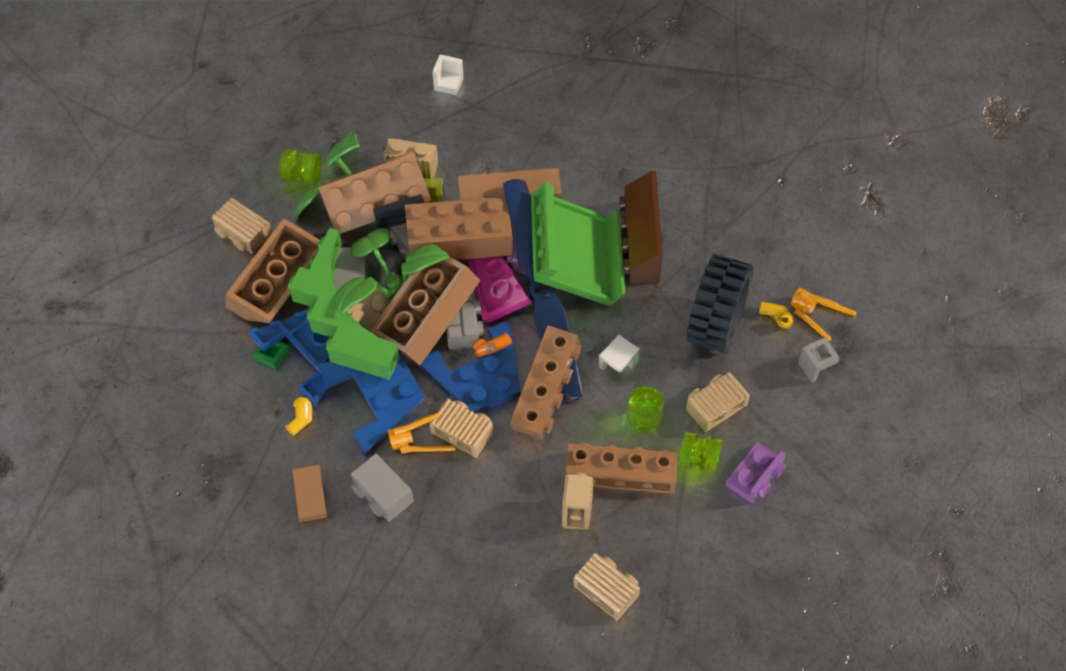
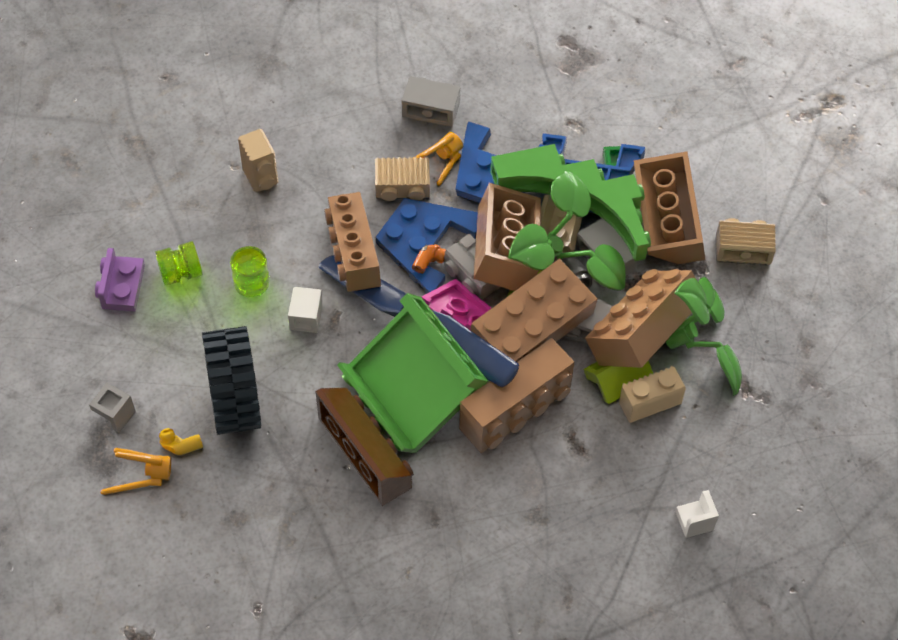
camera: 145 degrees right, 0 degrees up
clear neon green wheel [279,148,322,185] -> none
yellow arm [285,397,312,436] -> none
medium nougat tile [292,465,327,523] -> none
black tile [373,194,424,229] -> none
medium nougat brick [565,442,678,494] -> none
tan brick [573,553,640,621] -> none
tan brick [686,372,750,433] -> none

